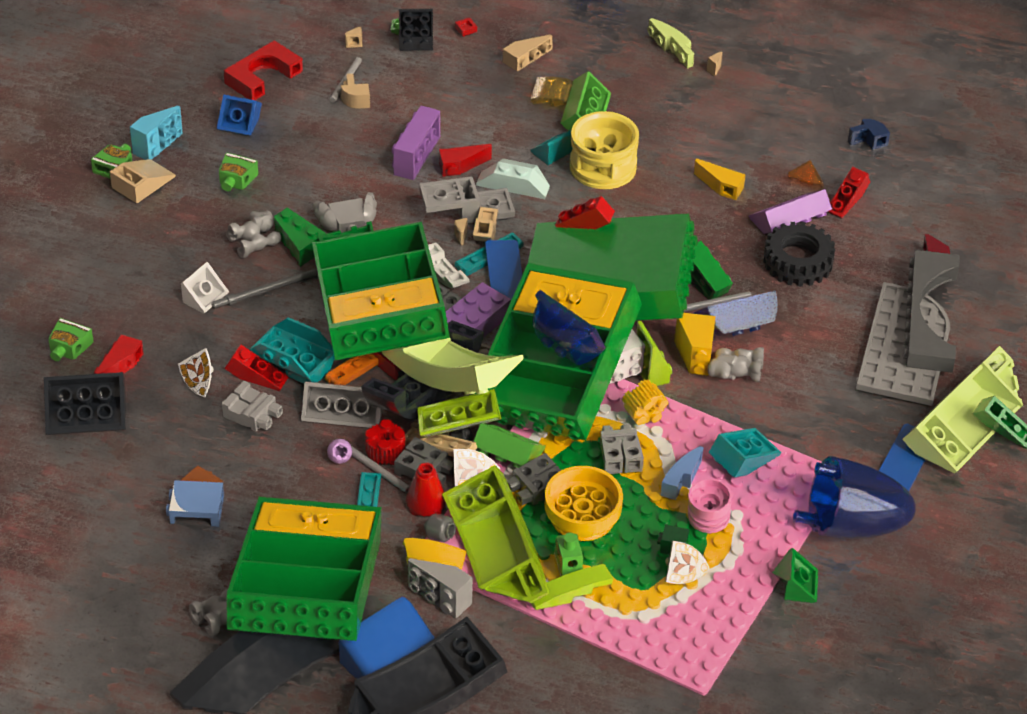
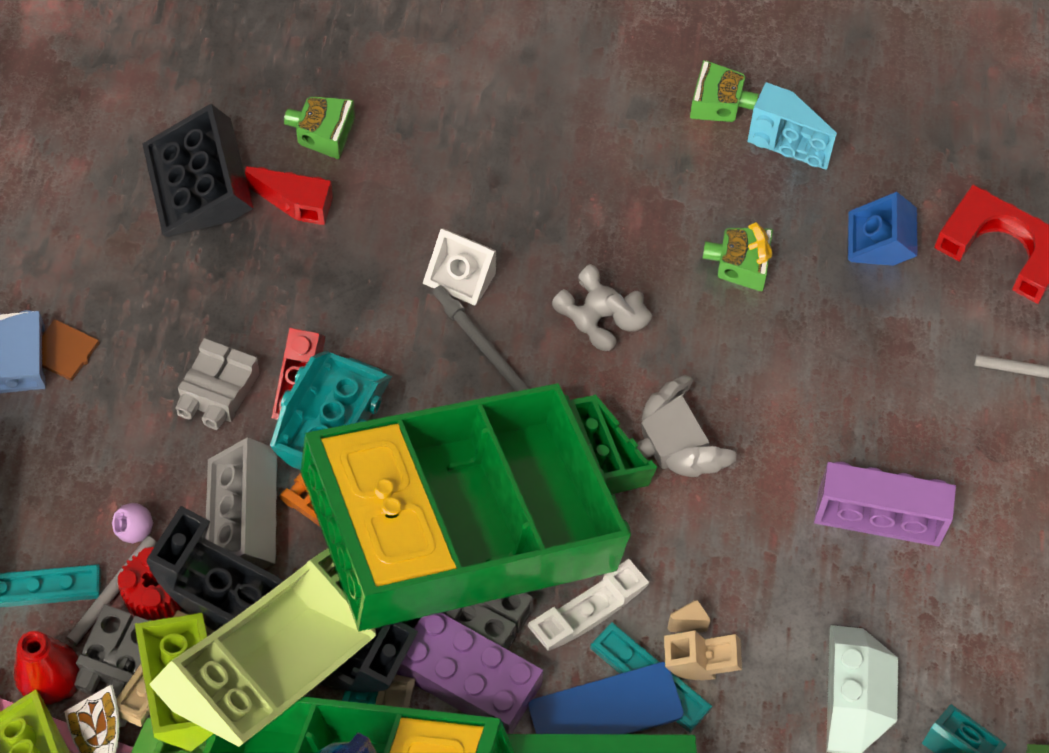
camera: 80 degrees right, 15 degrees up
tan slope [110,159,176,203] -> none
shield [178,348,213,397] -> none
green wedge [274,208,326,267] -> none
tan brick [341,74,370,109] -> none
light grey bracket [419,176,515,223] -> none
red slope [439,144,492,177] -> none
none -> yellow piece [748,222,772,264]

